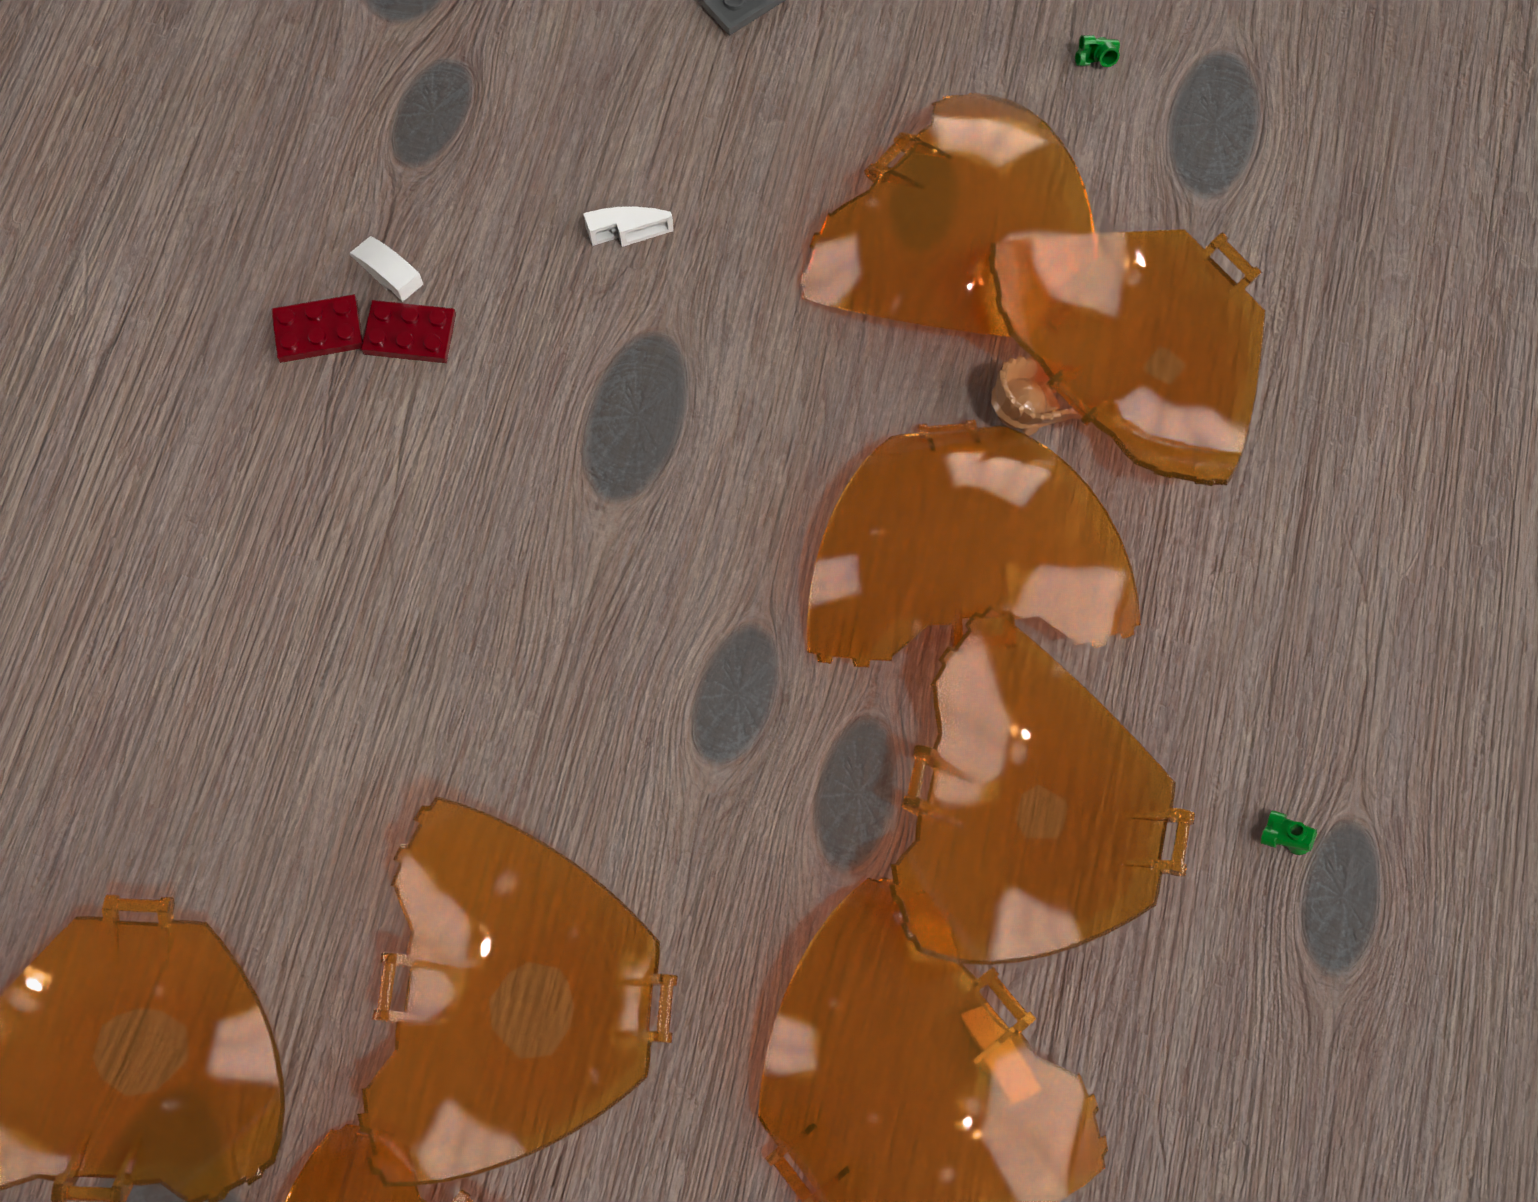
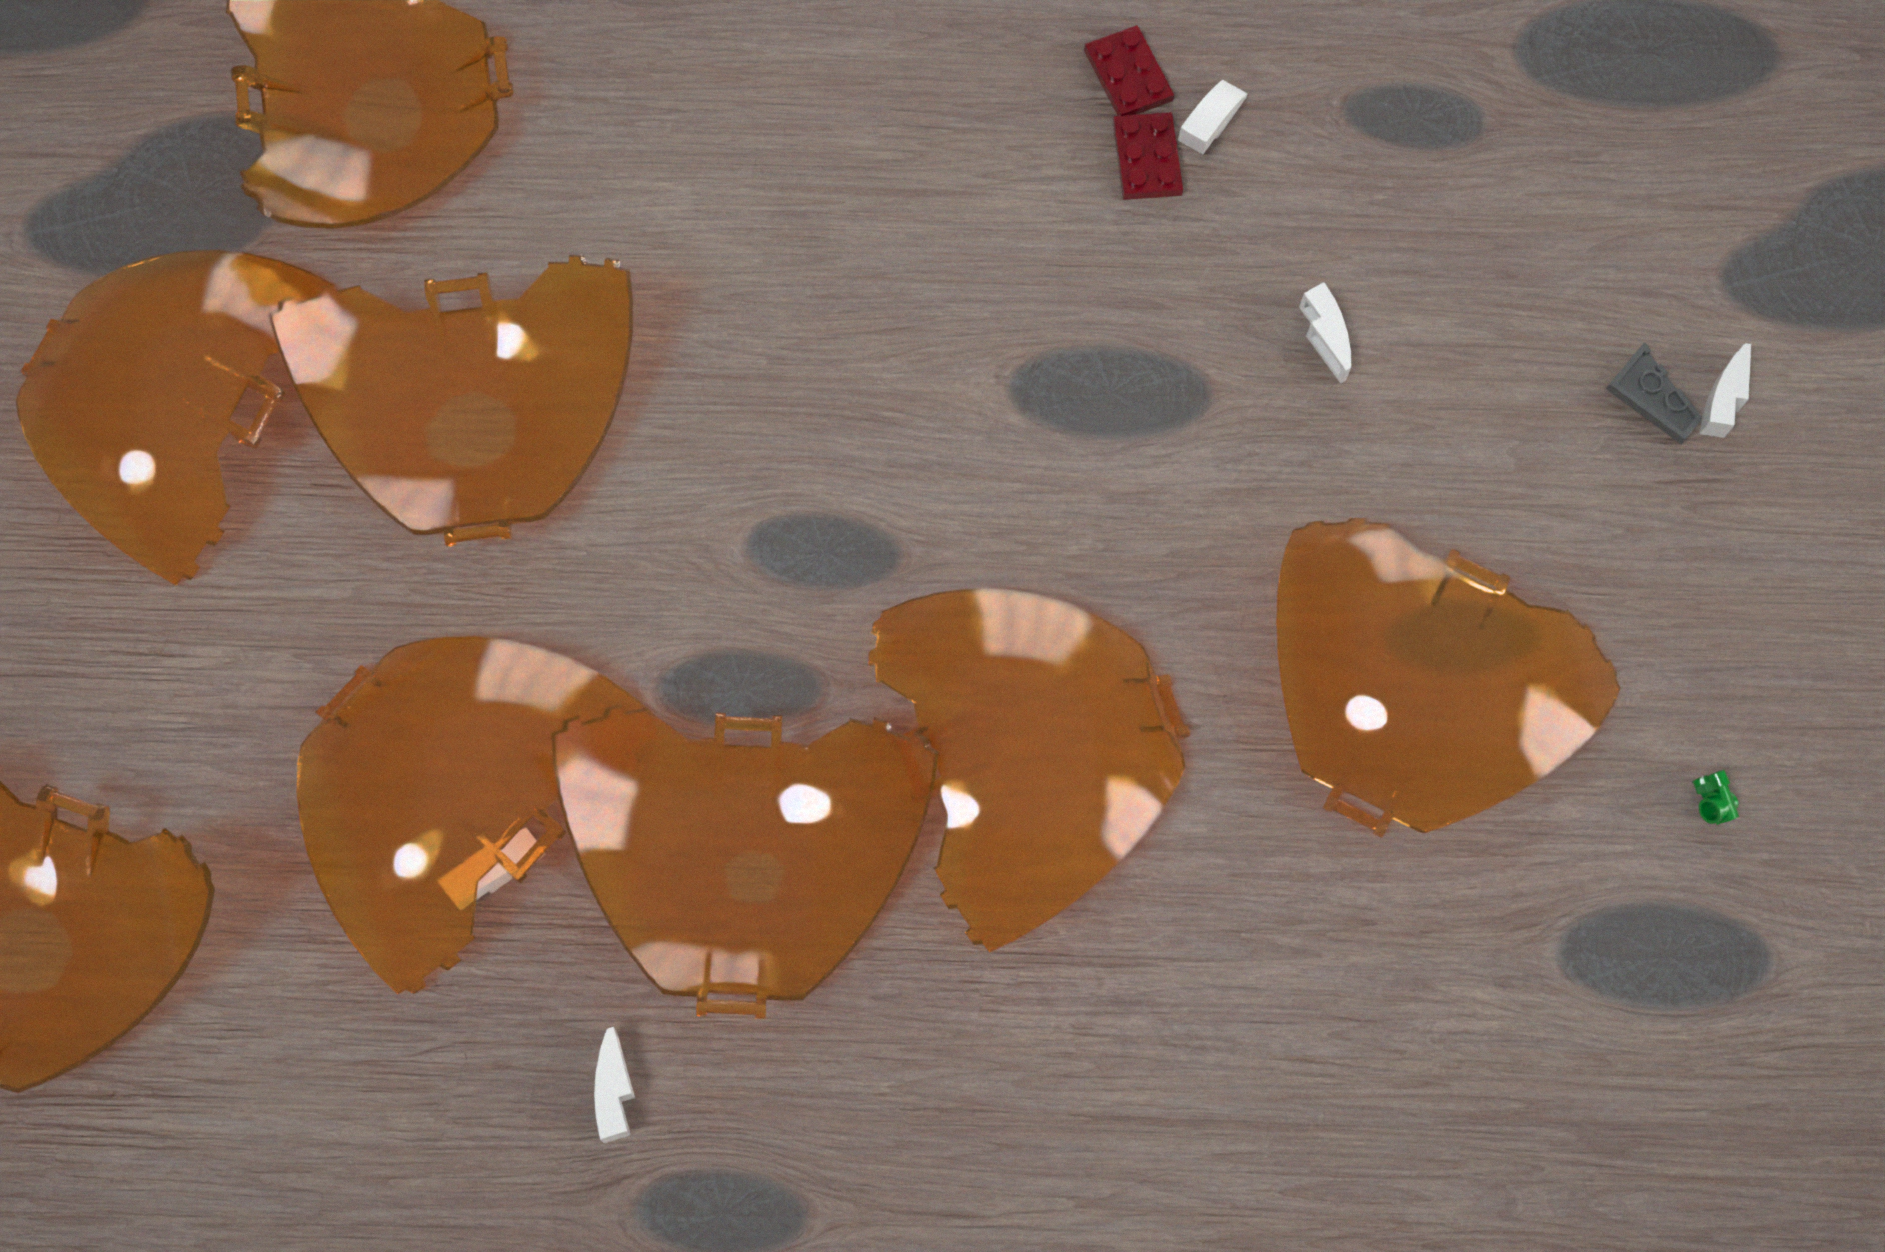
camera: 75 degrees right, 0 degrees up
clear orange windscreen [989,229,1266,486] -> none
medium nougat piece [991,355,1098,436] -> none
green plate [1261,810,1317,855] -> none
none -> white slope [594,1027,635,1143]

